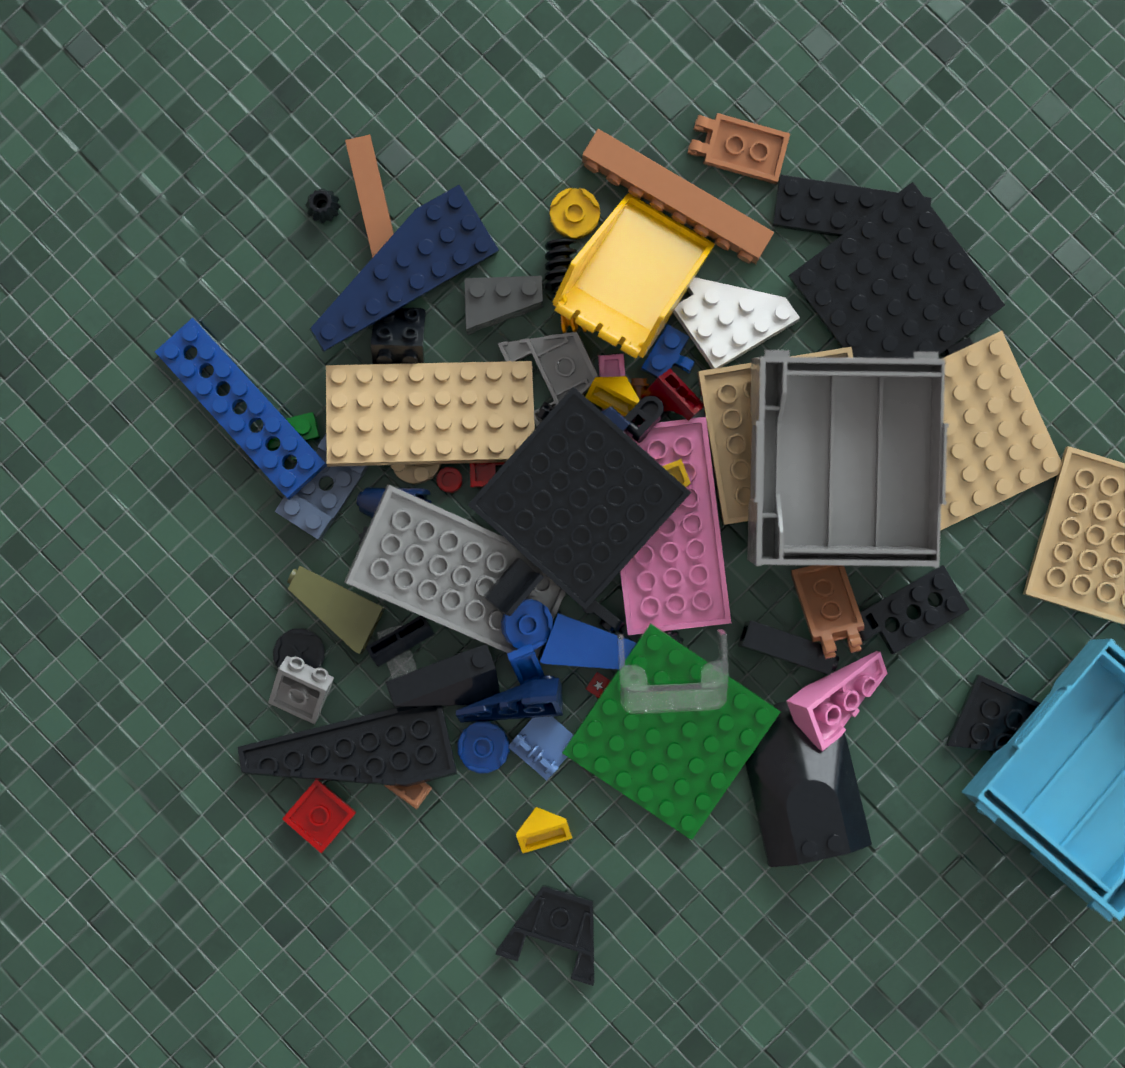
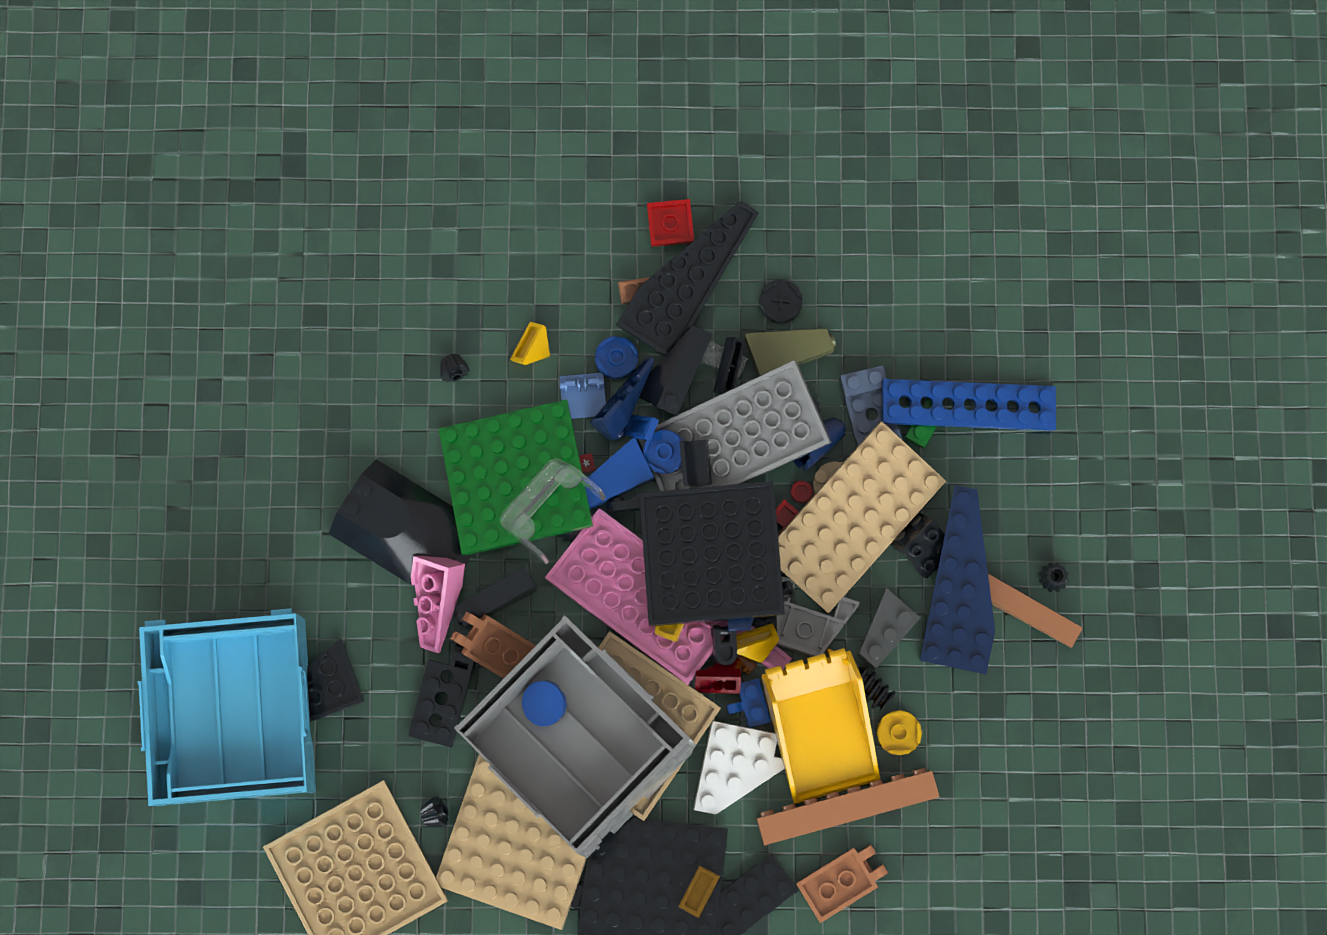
camera: 130 degrees right, 5 degrees down
light grey plate [268,656,334,724] -> none
black wing [496,885,594,986] -> none
none -> black piece [420,796,449,827]
none -> black piece [440,354,470,382]
none -> blue tile [522,680,567,726]
none -> pearl gold tile [678,866,720,918]

